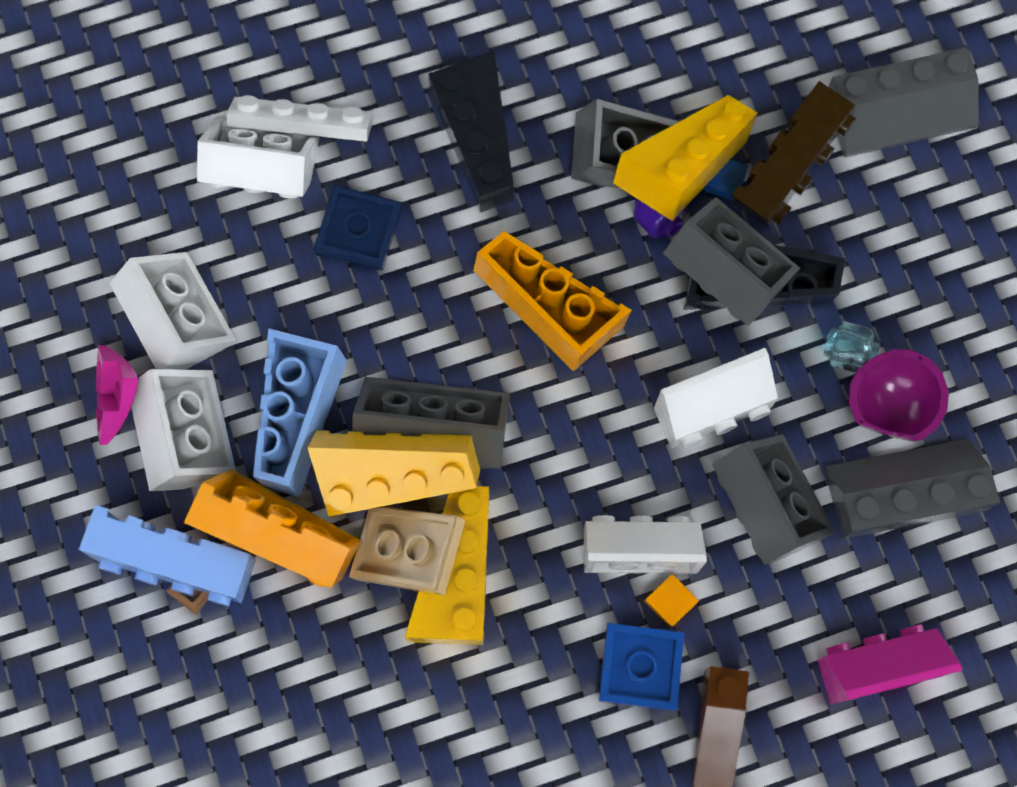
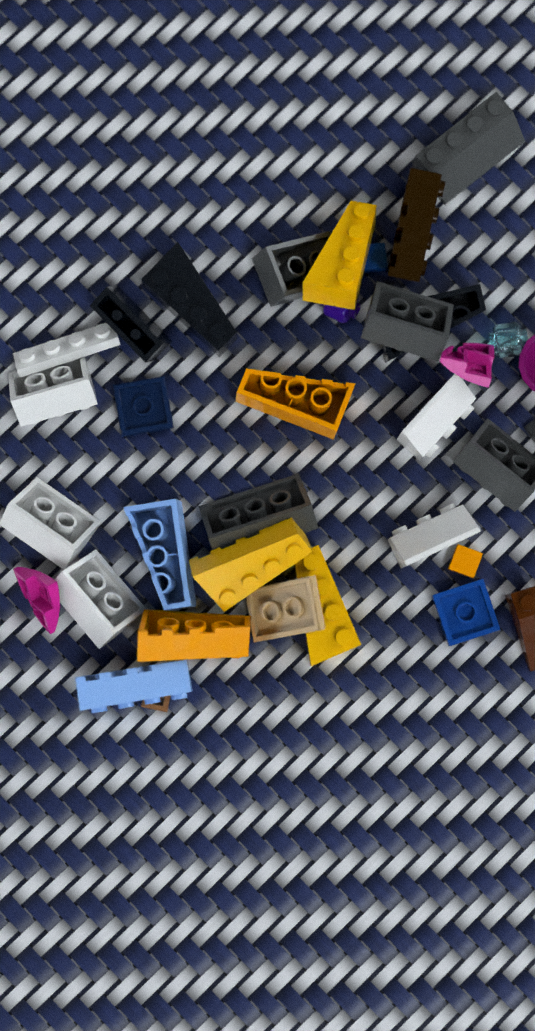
camera: 25 degrees left, 10 degrees up
none -> black brick [90,286,172,363]
none -> dark pink brick [440,343,494,388]

